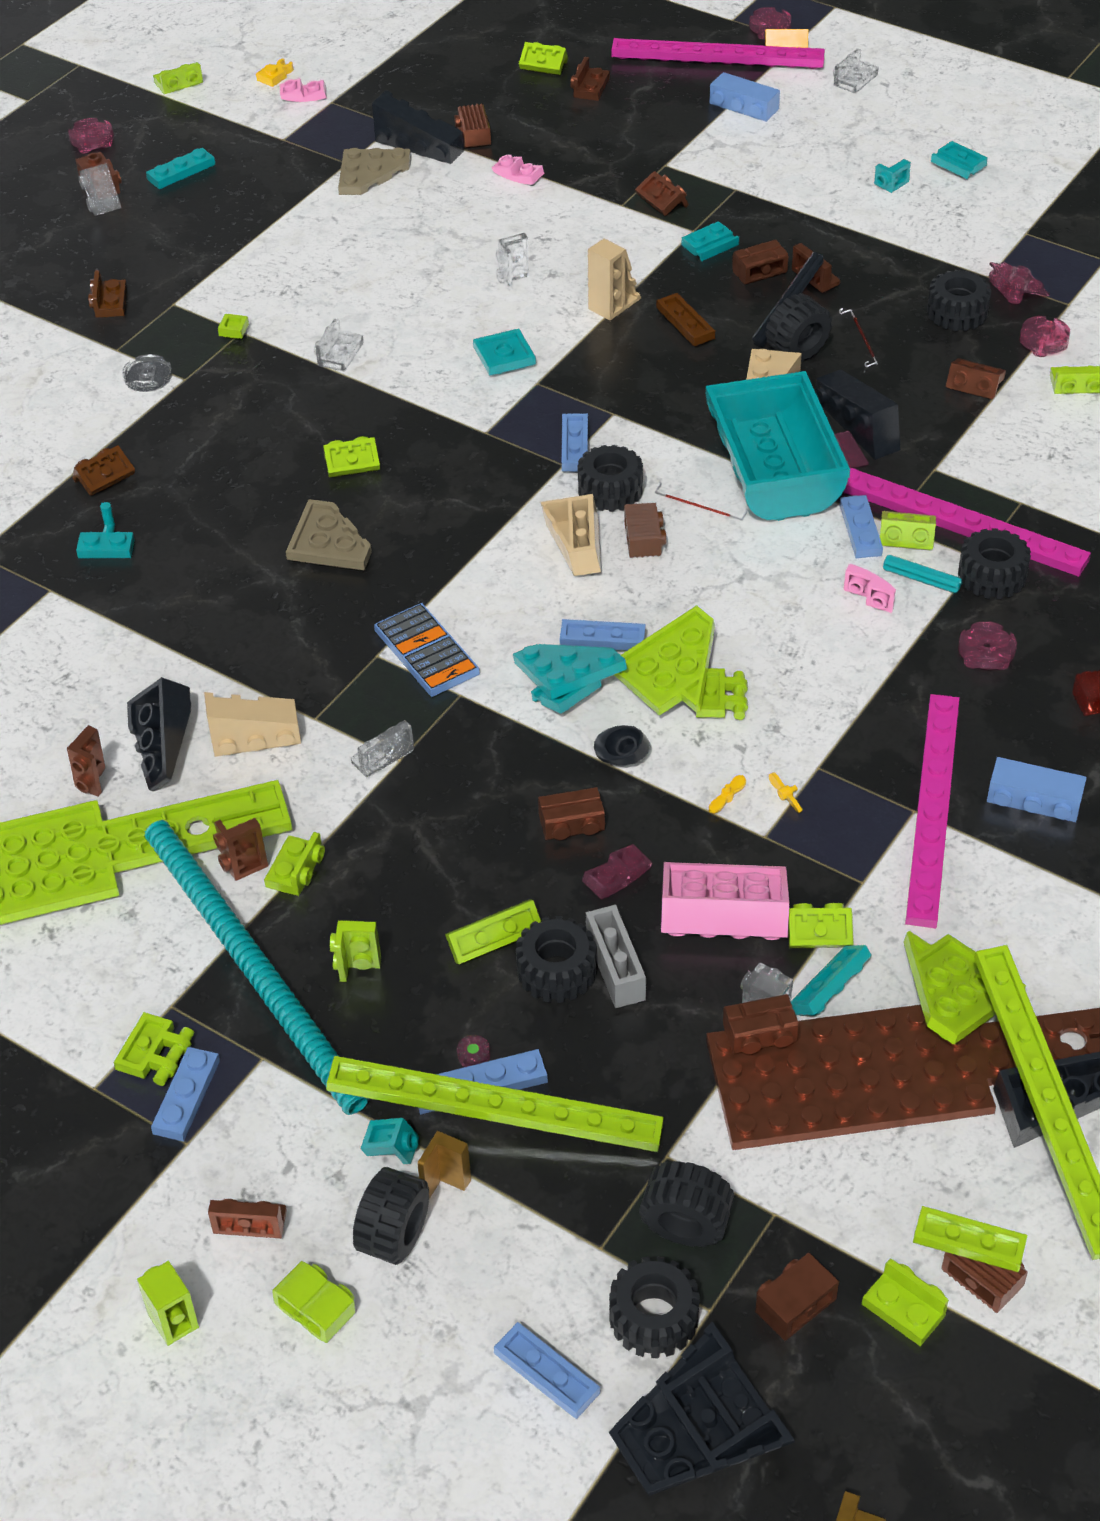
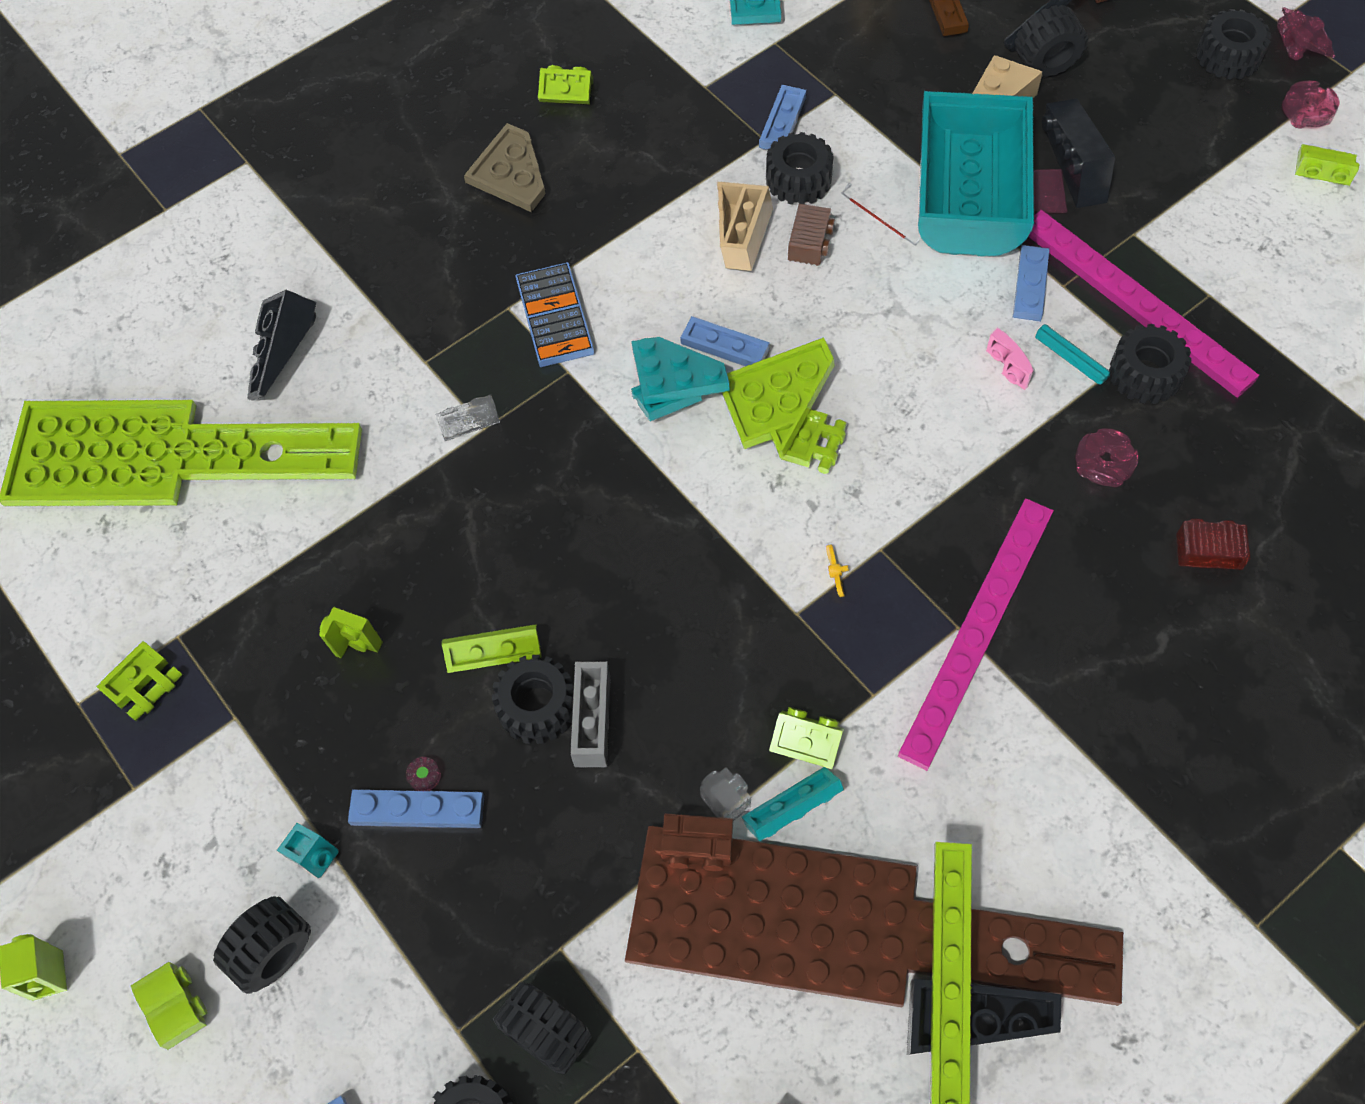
camera: 20 degrees right, 15 degrees up
copper bracket [67,725,105,797] -> none
reddish brown bracket [72,445,135,496] -> none
teal plate [76,502,135,558] -> none
teal piece [144,820,369,1115] -> none
medium blue plate [151,1047,220,1142] -> none
tan wedge [204,692,301,757] -> none
copper bracket [208,1199,287,1239] -> none
copper bracket [213,818,268,881] -> none
lime bracket [264,832,325,896] -> none
lime plate [327,1056,663,1152] -> none
pearl gold panel [417,1131,471,1199] -> none
copper brick [538,787,605,840] -> none
clear pink slope [582,844,652,899] -> none
black hat [594,725,650,766] -> none
bright pink slope [661,862,789,940] -> none
yellow piece [709,775,746,813] -> none
piece [839,308,878,367] -> none
lime bracket [880,511,936,550] -> none
lime wing [903,931,1026,1045] -> none
copper bracket [946,358,1006,399] -> none
medium blue brick [987,757,1087,822] -> none

